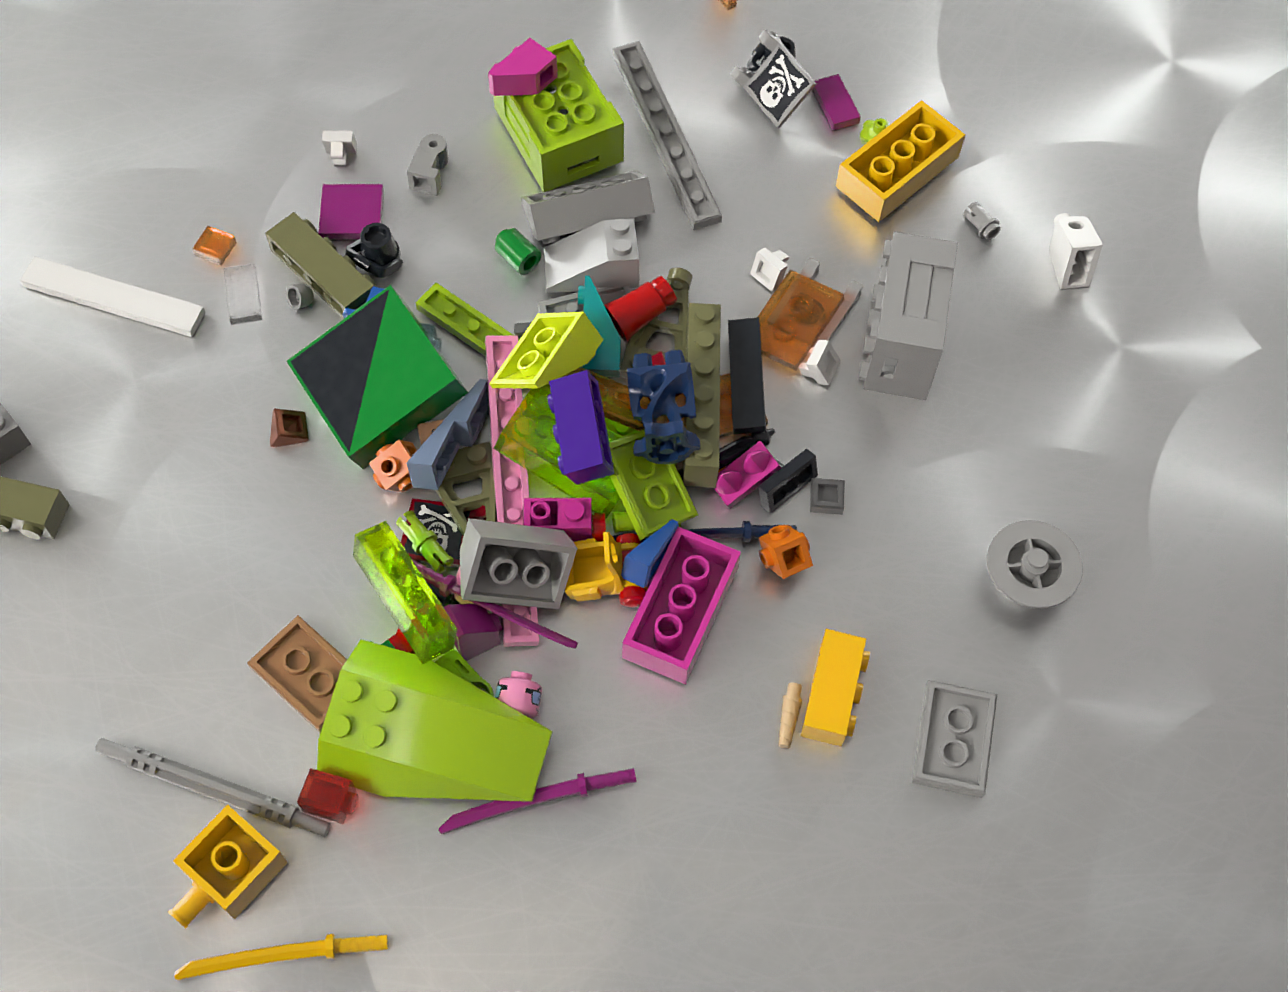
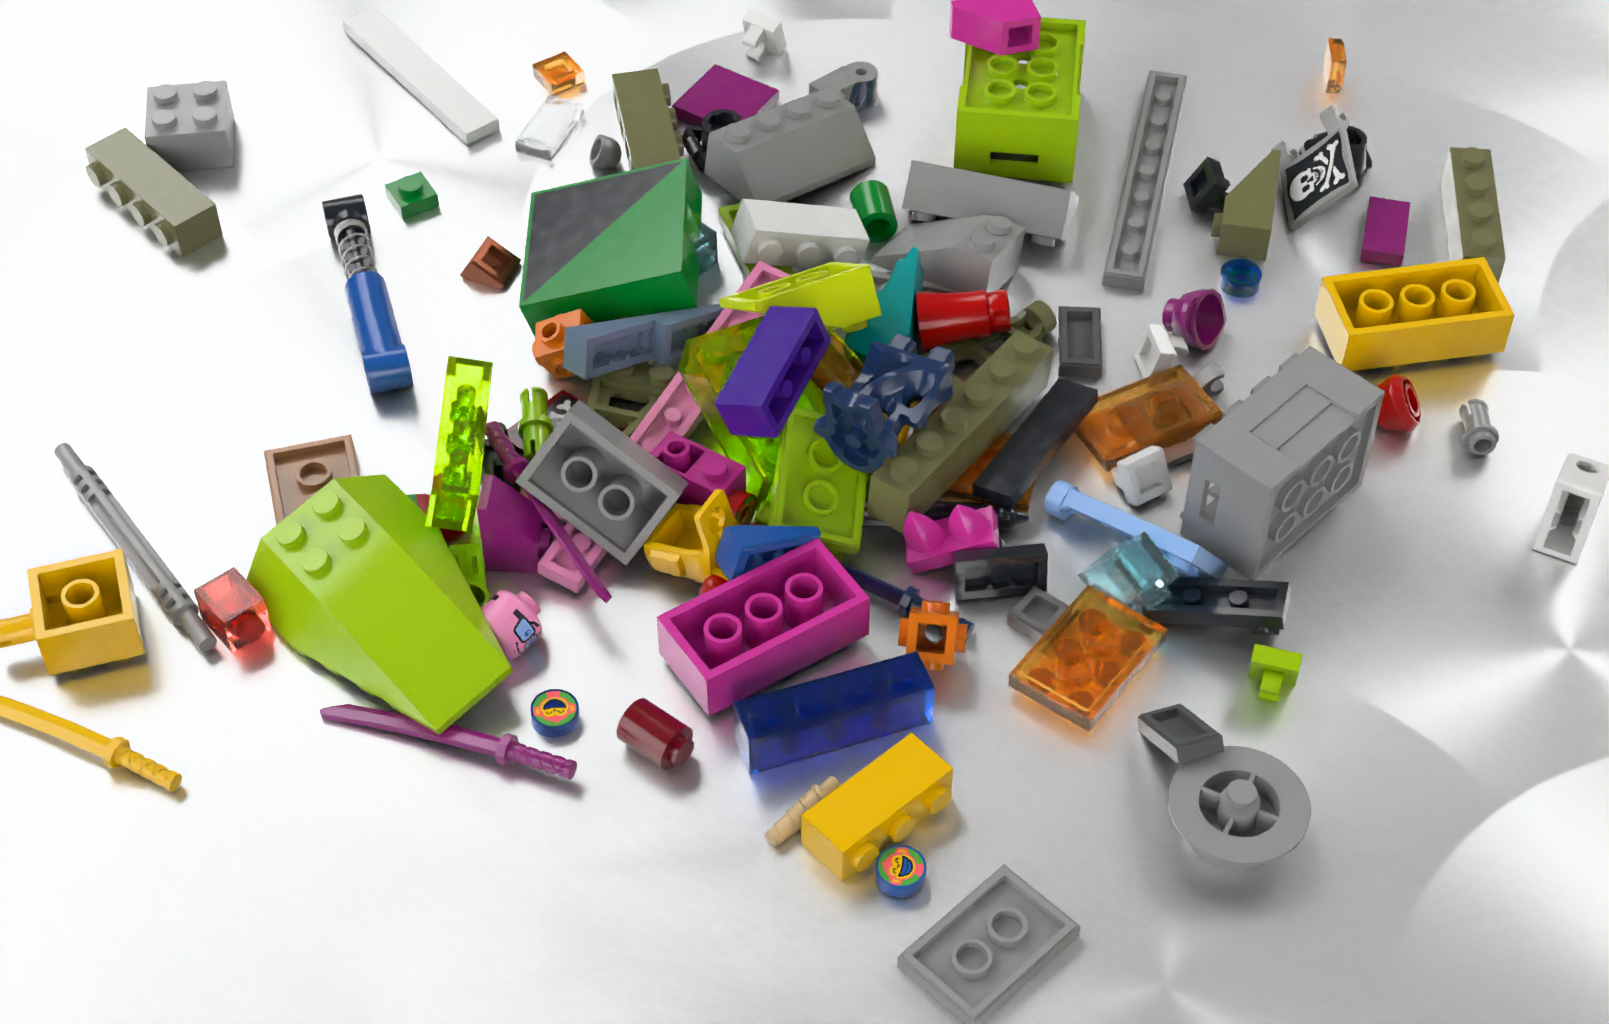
camera: 35 degrees right, 15 degrees down
none -> blue piece [322,193,413,395]
none -> plate [384,171,439,220]
none -> tile [530,689,579,738]
none -> dark red brick [616,698,694,770]
none -> light grey slope [704,87,876,202]
none -> white brick [730,199,870,268]
none -> clear blue brick [733,651,935,775]
none -> tile [875,845,926,898]
none -> clear orange plate [1008,585,1168,732]
none -> light blue plate [1044,480,1229,579]
none -> dark grey tile [1057,306,1102,378]
none -> clear light blue slope [1078,531,1179,611]
none -> dark grey tile [1137,704,1224,764]
none -> black hinge [1141,575,1291,635]
none -> magenta piece [1162,289,1226,350]
none -> black tile [1183,156,1230,216]
none -> olive slope [1211,150,1281,261]
none -> tile [1219,259,1262,298]
none -> lime tile [1248,644,1303,703]
none -> red cone [1377,374,1421,432]
none -> olive brick [1441,147,1506,284]

